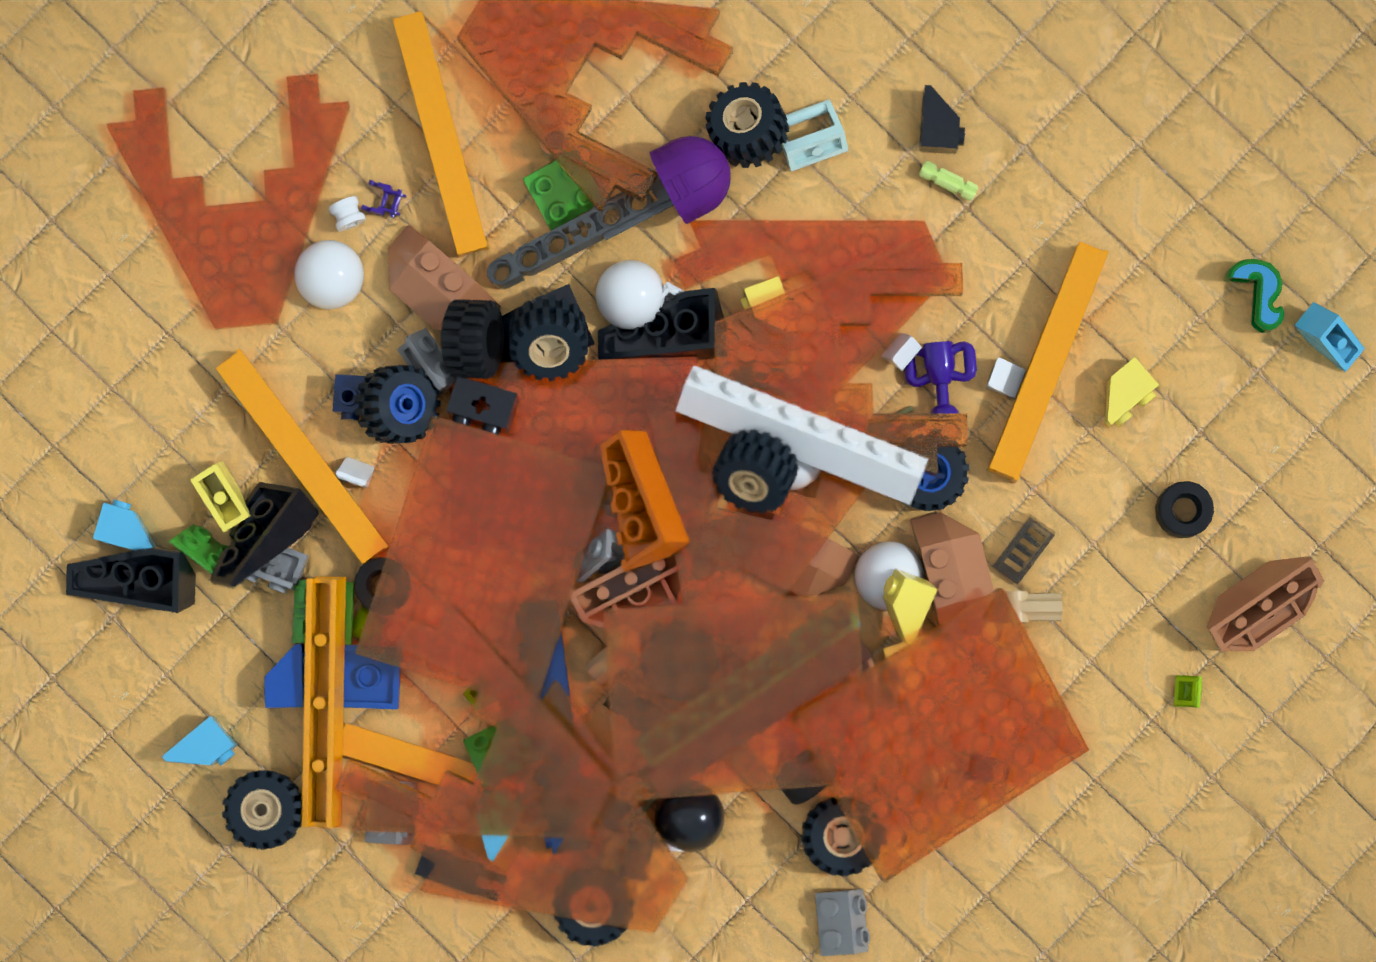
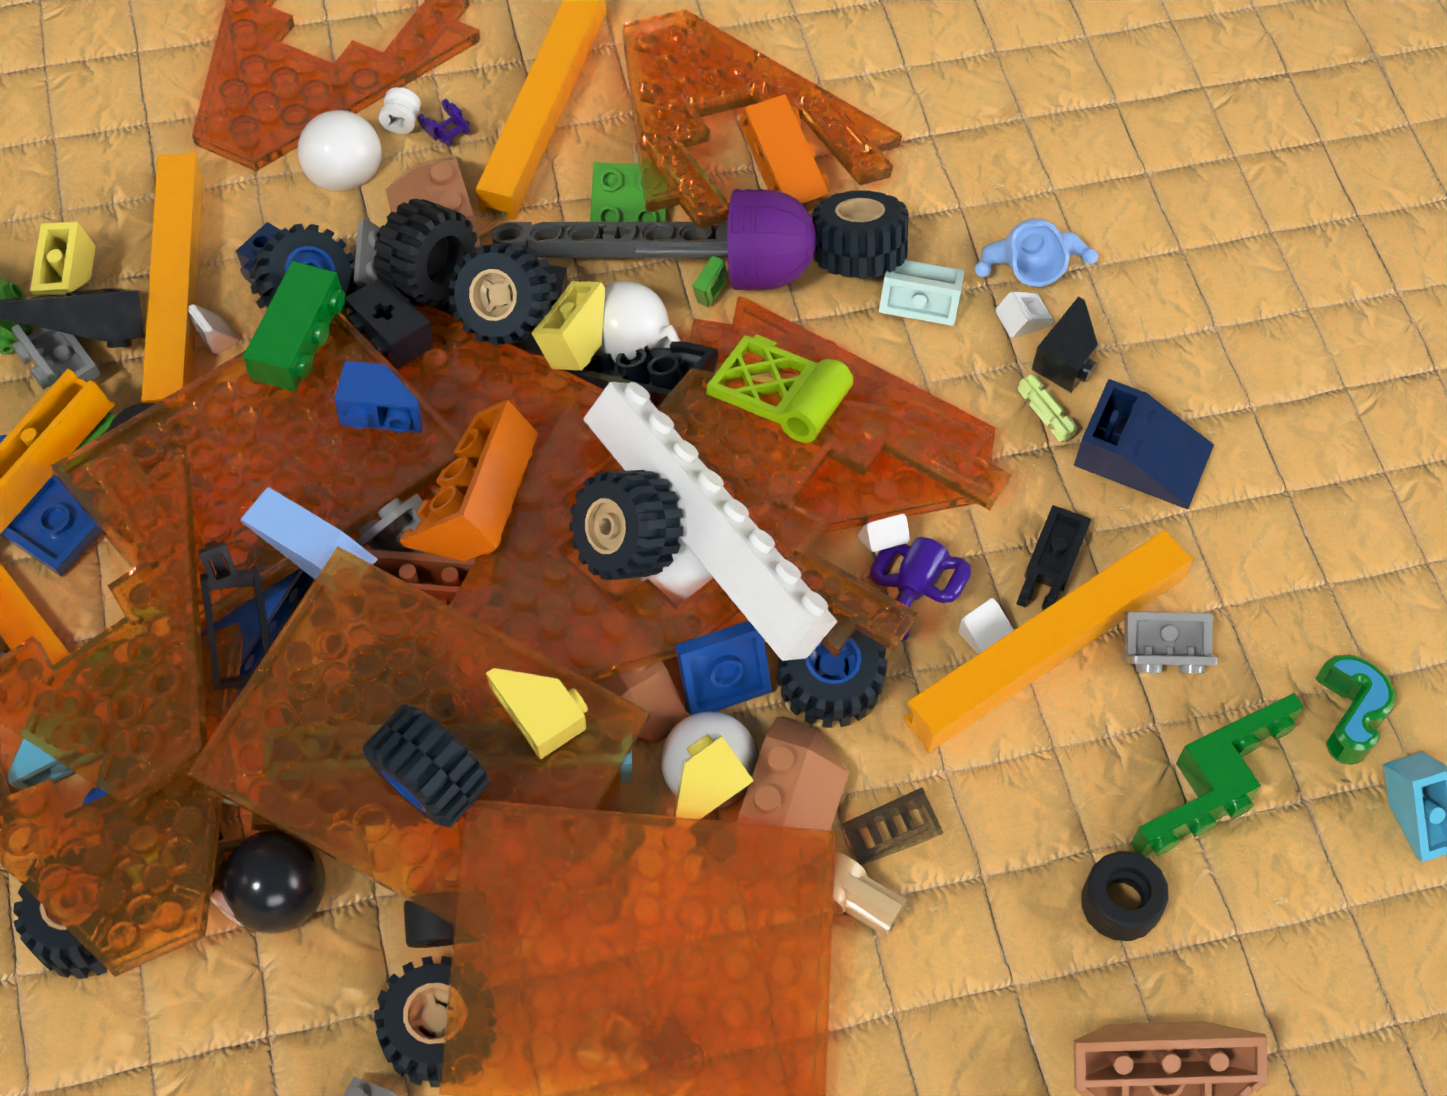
camera: 30 degrees right, 25 degrees down
light yellow slope [1104,357,1159,428] -> none
none -> black sword [198,540,274,690]
none -> light blue slope [240,487,377,601]
none -> green brick [243,261,345,392]
none -> blue slope [334,361,423,433]
none -> black wheel [362,704,490,828]
none -> light yellow slope [486,668,588,760]
none -> light yellow slope [532,281,605,371]
none -> blue plate [675,620,772,715]
none -> bright green tile [692,256,729,308]
none -> lime piece [706,334,853,443]
none -> orange brick [738,94,830,212]
none -> light blue piece [975,218,1098,287]
none -> white slope [996,291,1054,338]
none -> black hinge [1017,505,1091,611]
none -> dark blue slope [1074,379,1214,510]
none -> light grey bracket [1124,611,1218,673]
none -> green bracket [1131,693,1304,856]

